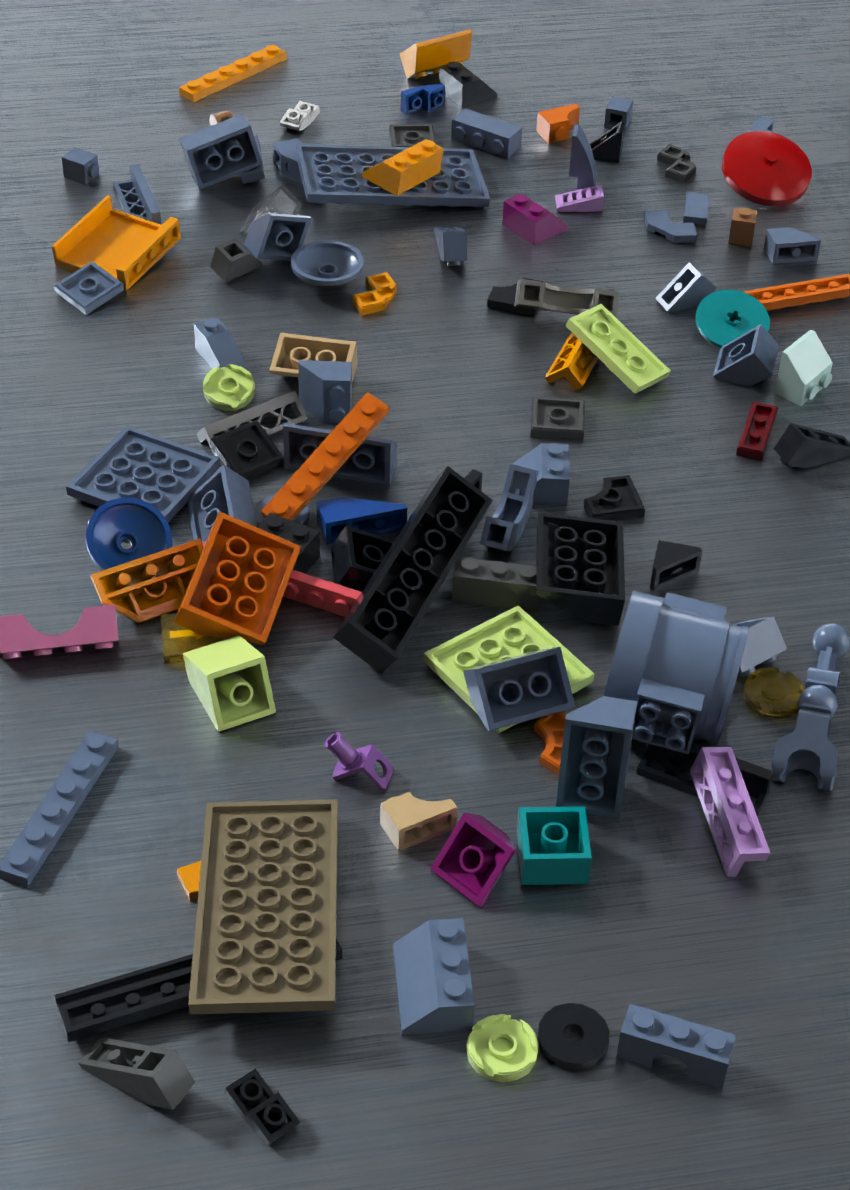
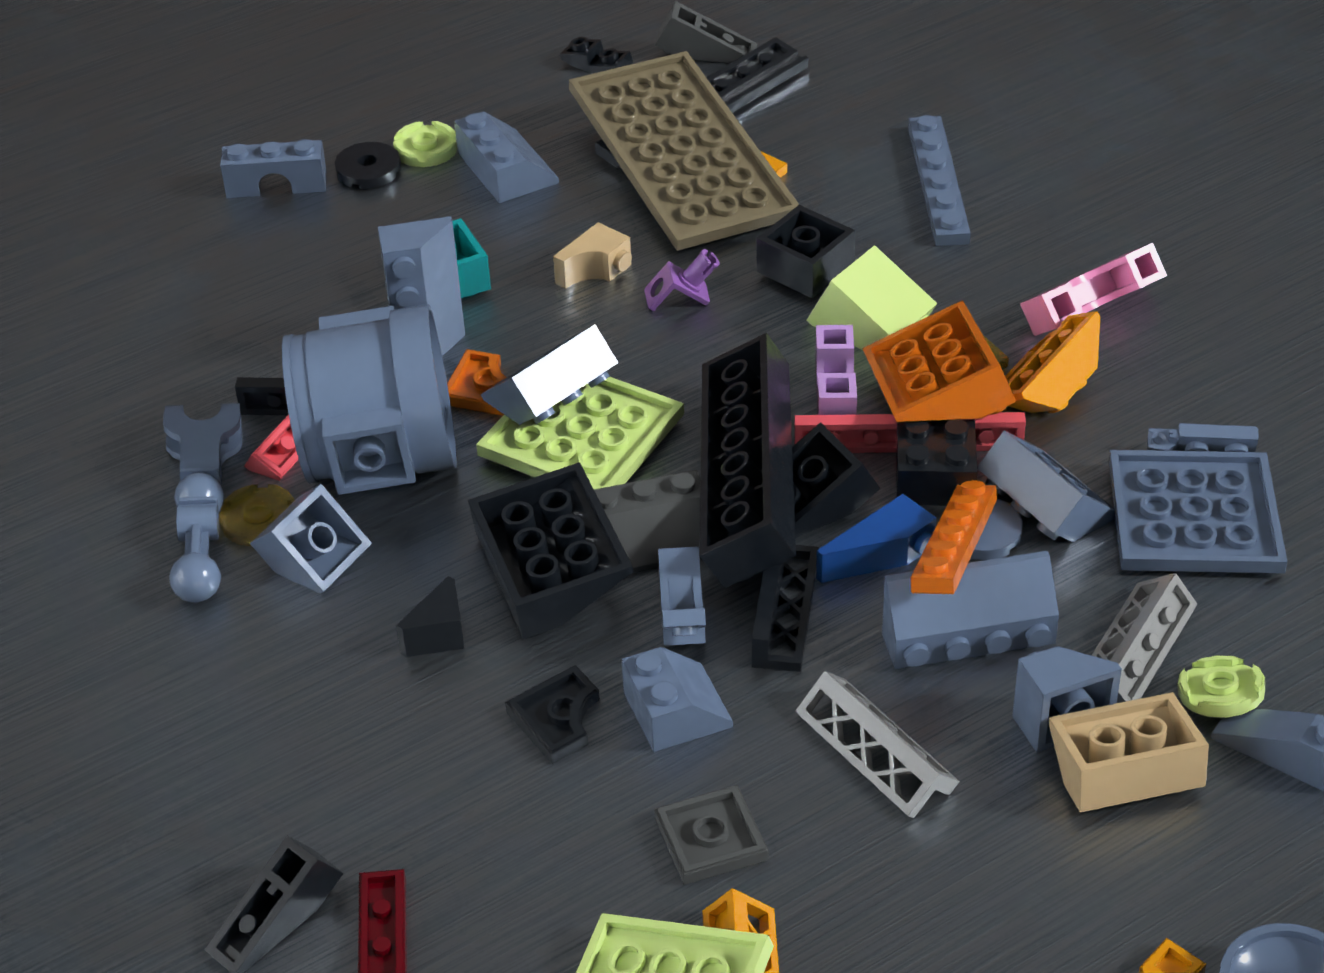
camera: 160 degrees right, 0 degrees up
blue dish [85,498,172,571] -> none
black tile [210,420,284,480] -> none
magenta slope [430,813,517,907] -> none
lavender fence [690,747,770,877] -> none
none -> coral slope [244,415,299,481]
none -> black brick [756,205,855,298]
none -> light grey fence [795,671,960,818]
none -> lavender arch [815,325,857,415]
none -> sand blue hinge [1147,423,1259,452]

